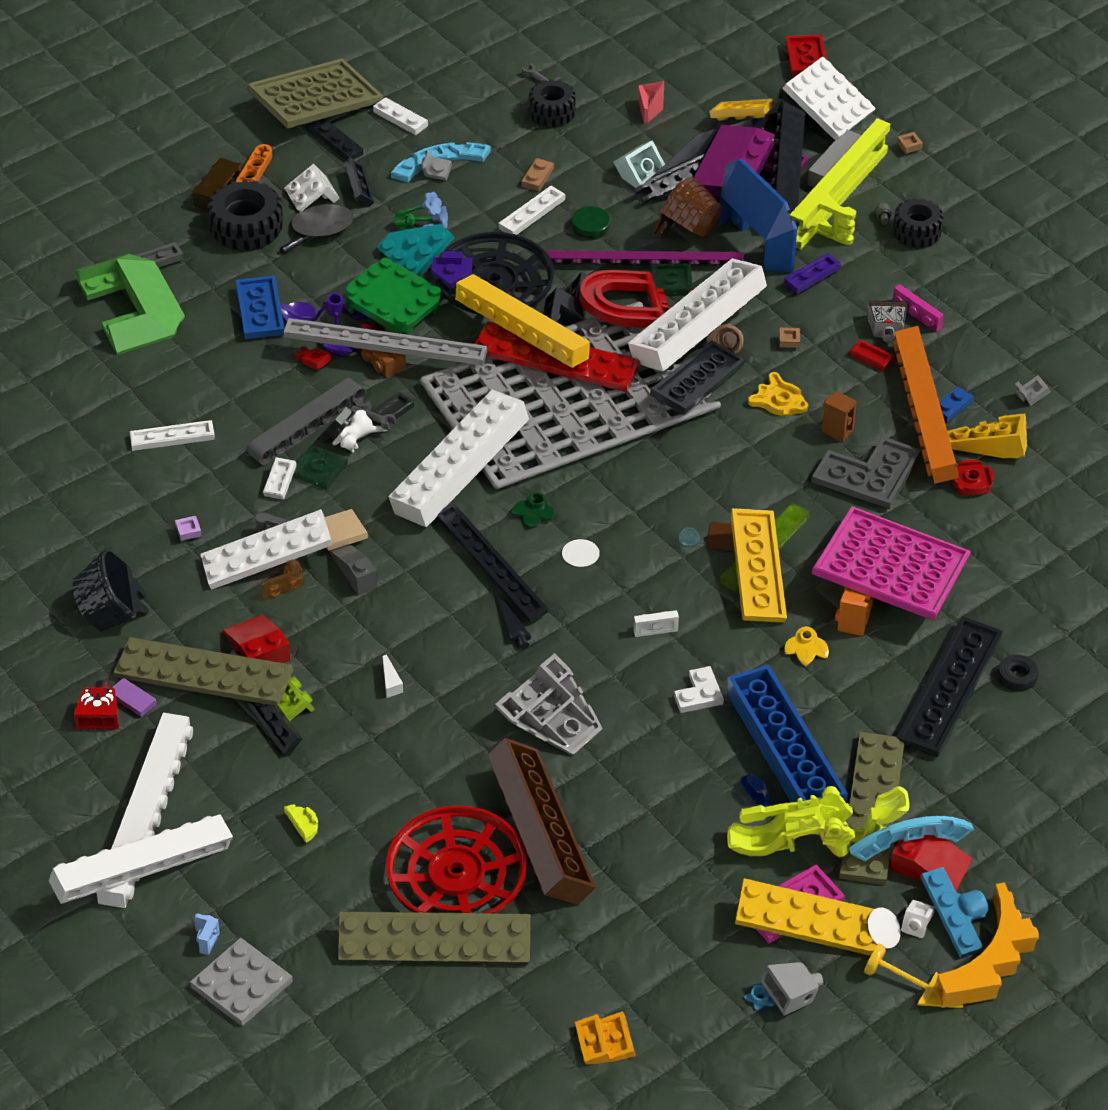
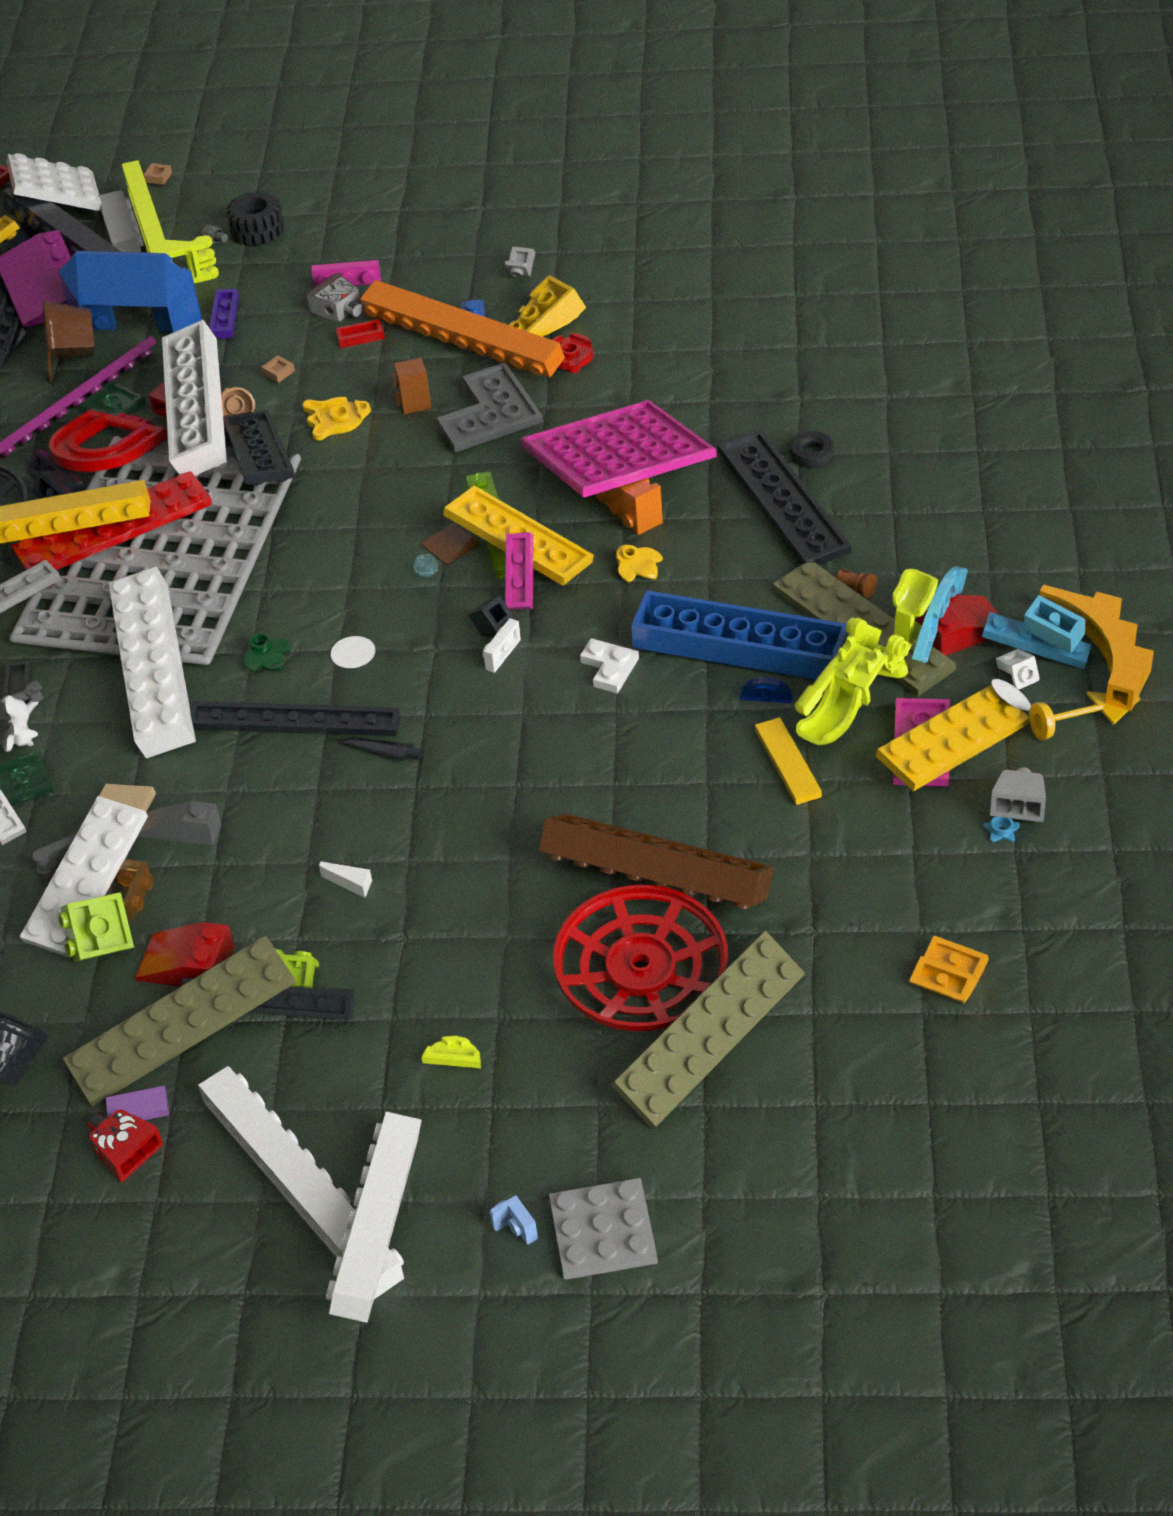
camera: 45 degrees left, 0 degrees up
light grey wedge [494,653,603,756] -> none
none -> lime plate [58,892,134,962]
none -> black brick [468,595,514,636]
none -> dark pink plate [505,532,533,610]
none -> yellow tile [755,717,822,805]
none -> dark orange pin [836,568,878,599]
none -> medium azure brick [1024,595,1085,654]

